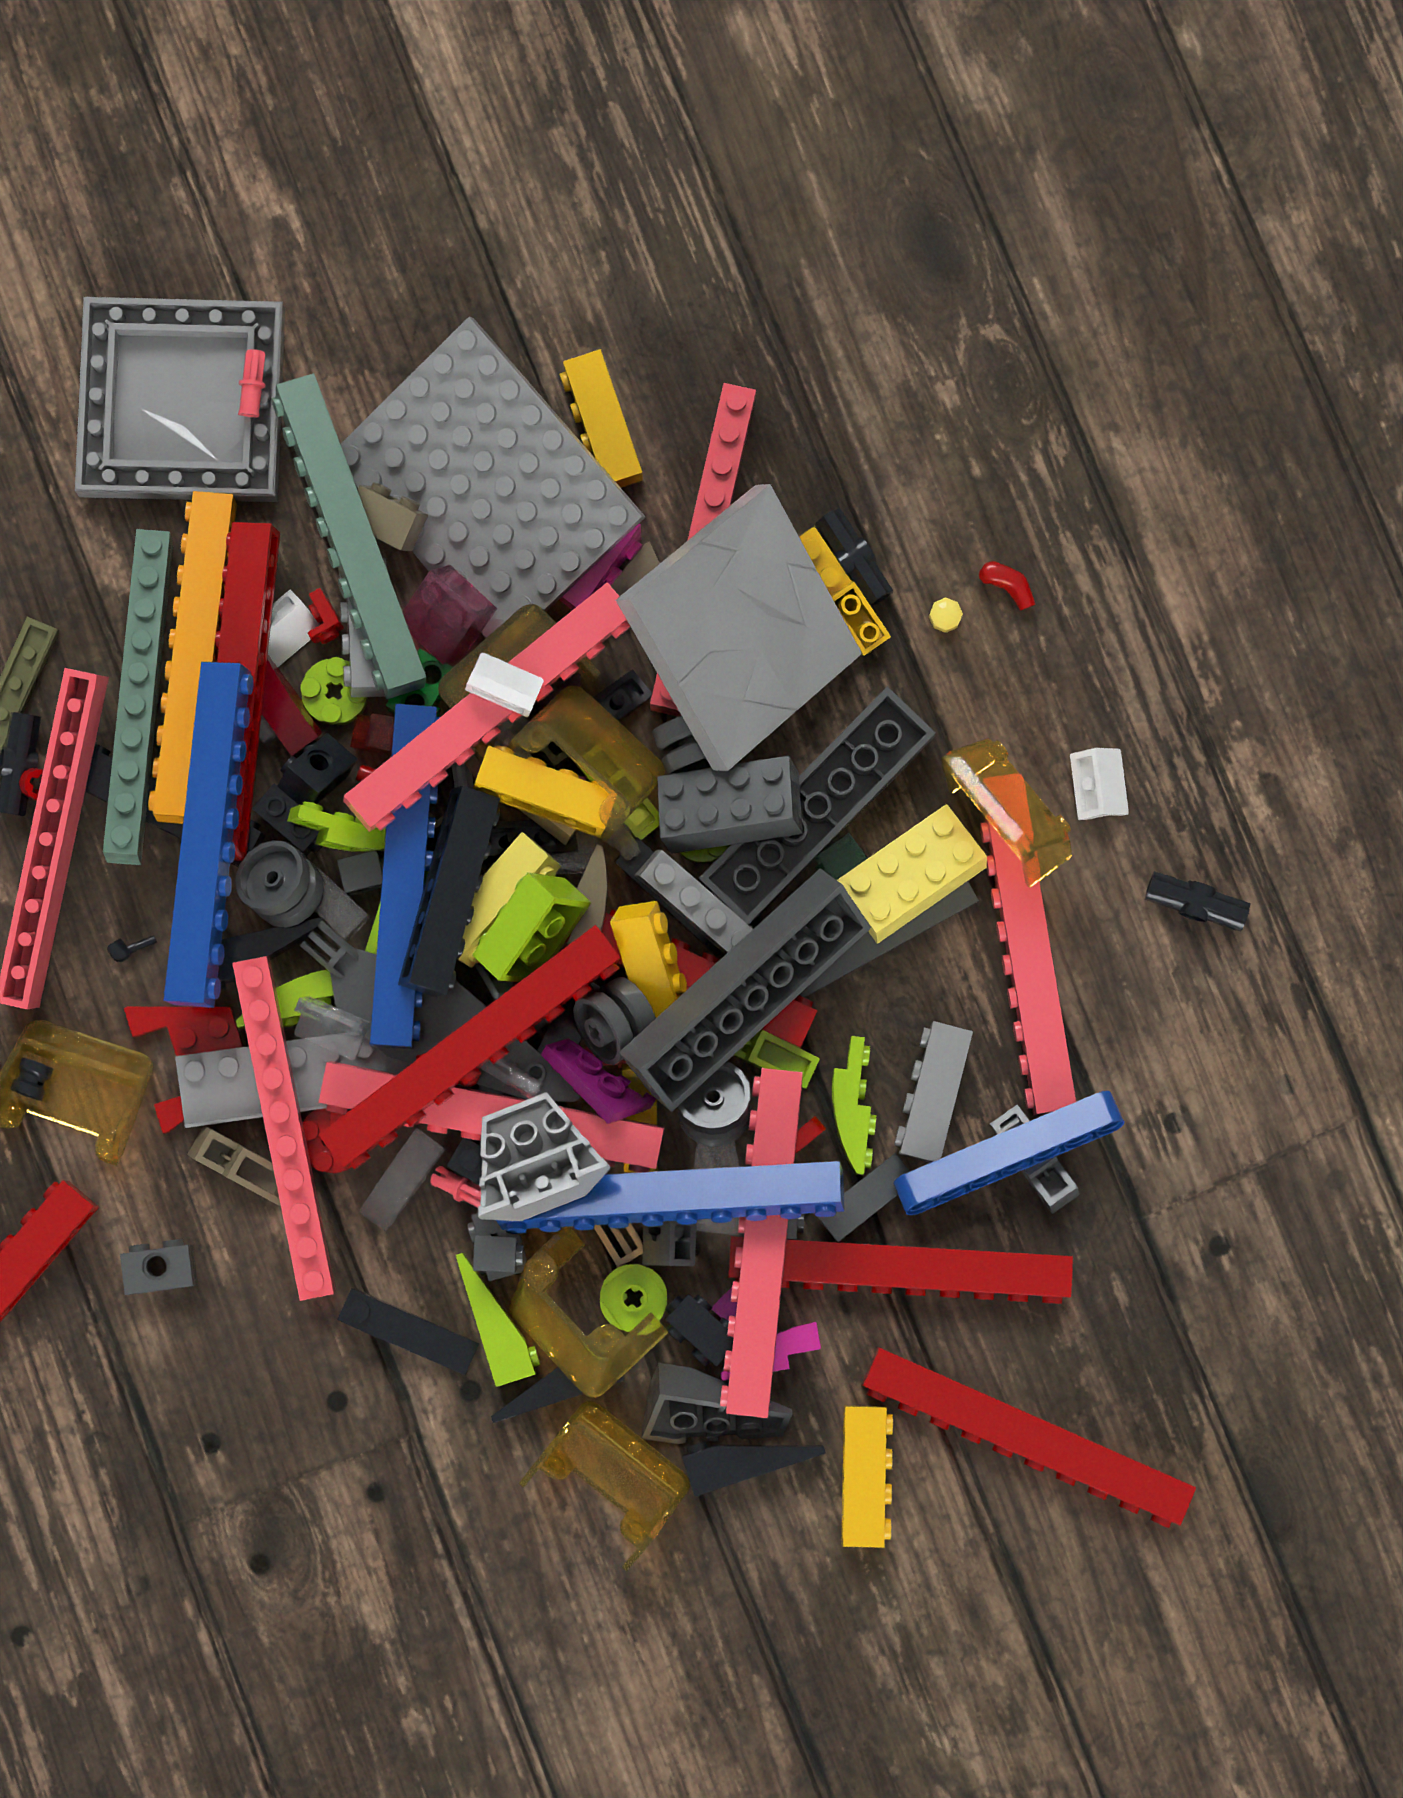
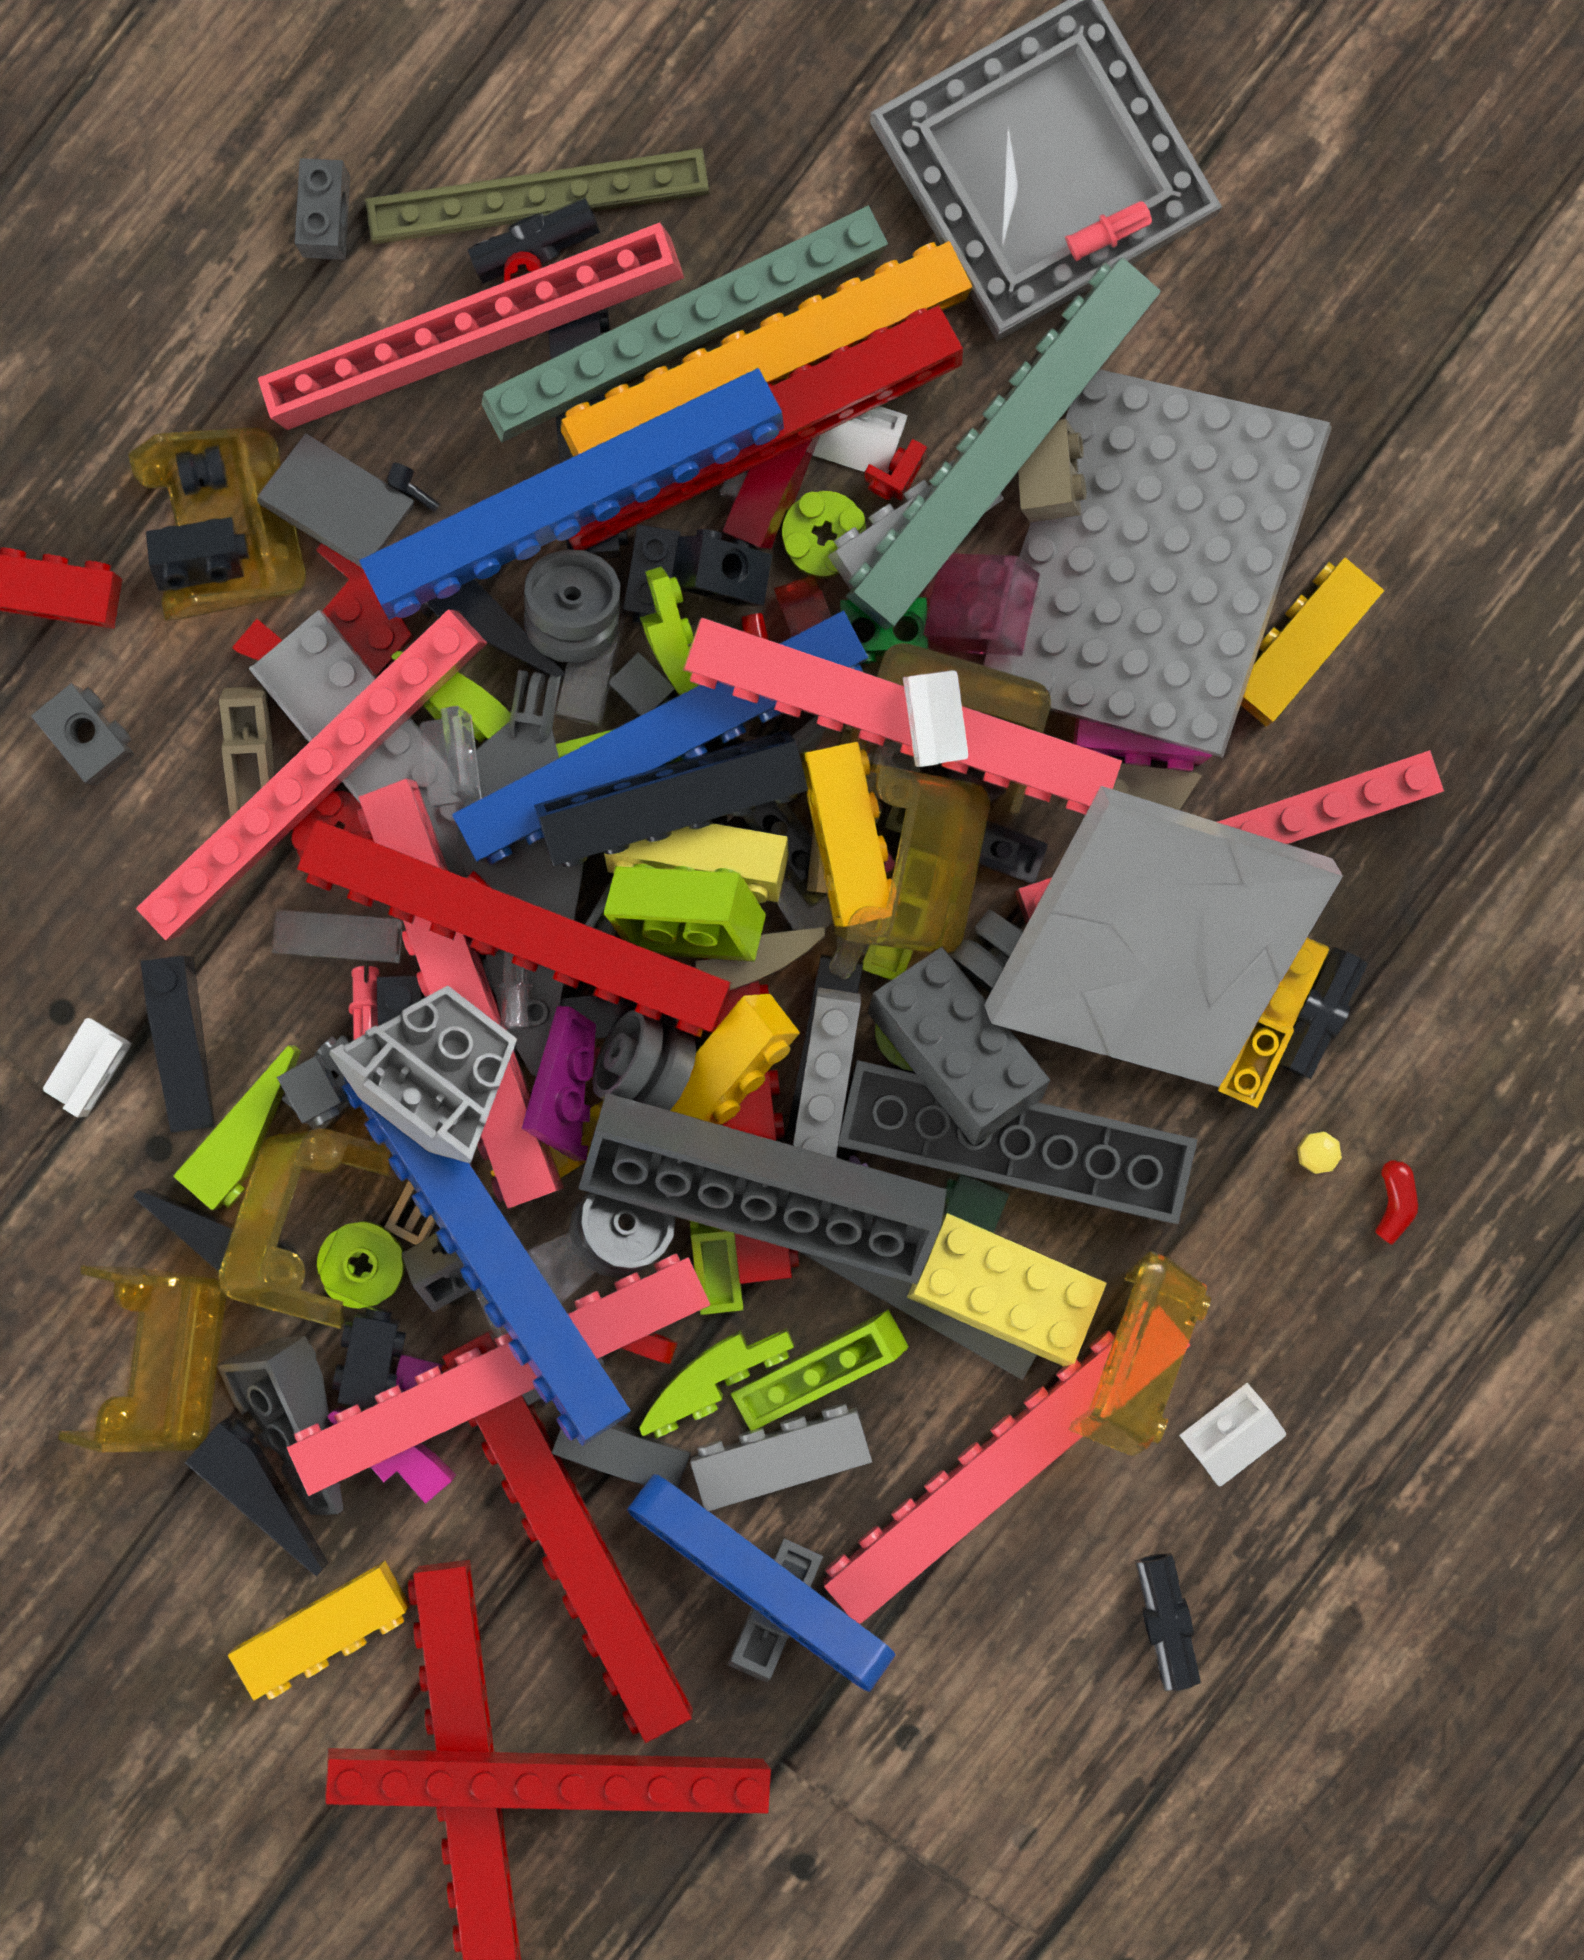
camera: 60 degrees right, 5 degrees up
none -> white panel [43,1018,132,1117]
none -> black brick [146,517,250,591]
none -> dark grey tile [257,433,414,568]
none -> red brick [325,1748,771,1814]
none -> lime slope [731,1309,909,1431]

